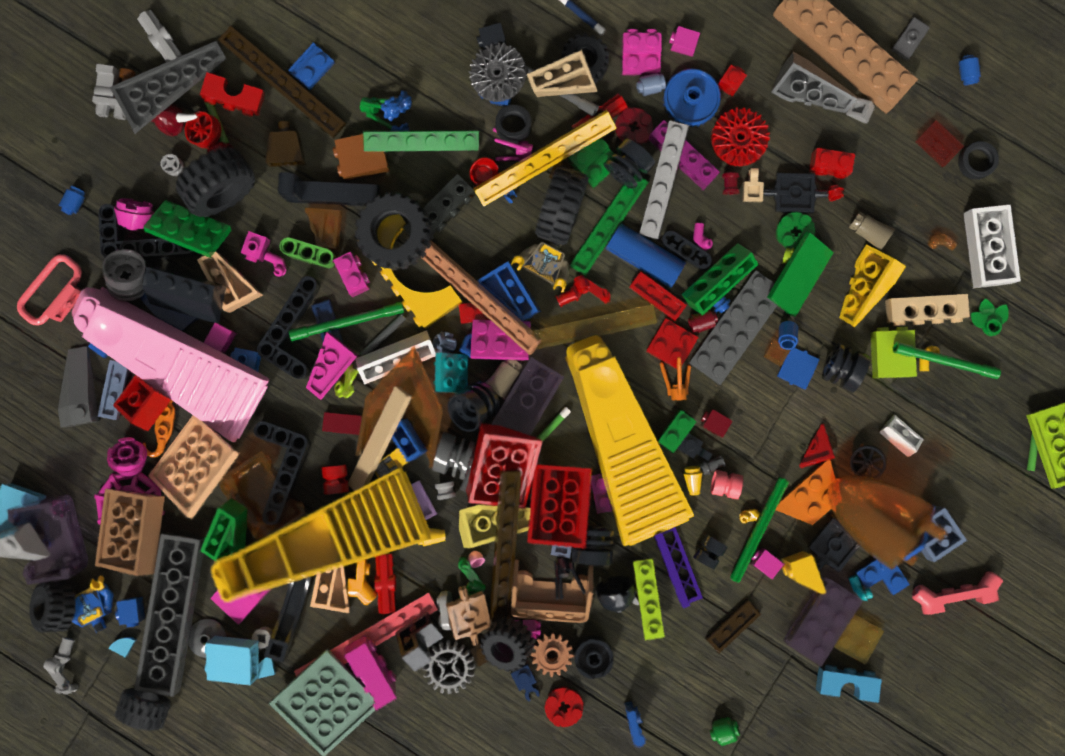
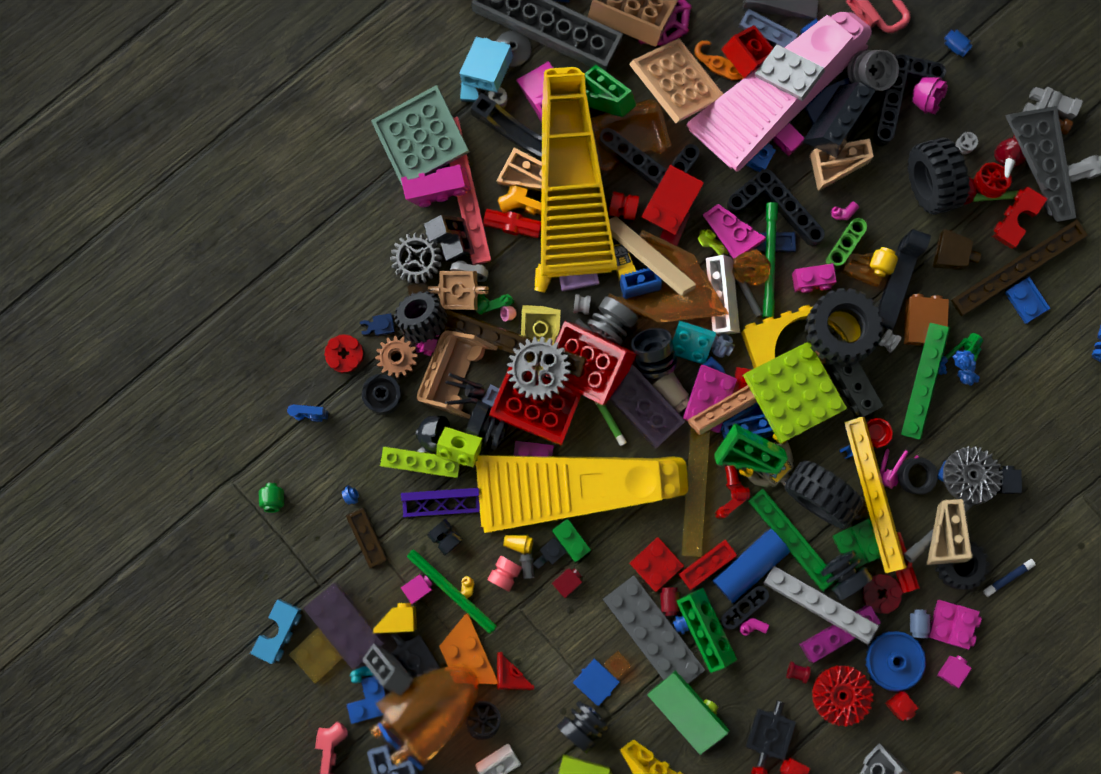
camera: 105 degrees right, 5 degrees down
dark pink cone [107,437,147,476] -> none
green plate [143,200,232,258] -> none
dark pink brick [241,231,271,263] -> none
orange plant [660,357,691,400] -> none
tan plate [743,168,764,202] -> none
green plate [776,212,815,249] -> none
blue brick [778,321,799,350] -> none
none -> blue plate [342,486,359,505]
none -> dark grey brick [362,644,413,696]
none -> lime brick [436,427,482,467]
none -> light grey gear [507,337,571,400]
none -> red slope [642,165,704,235]
none -> green wedge [714,423,788,474]
none -> clear orange plate [732,250,771,285]
none -> lime plate [743,342,847,444]
none -> plate [755,44,825,101]
none -> yellow head [870,247,898,277]
none -> light grey wheel [878,329,902,353]

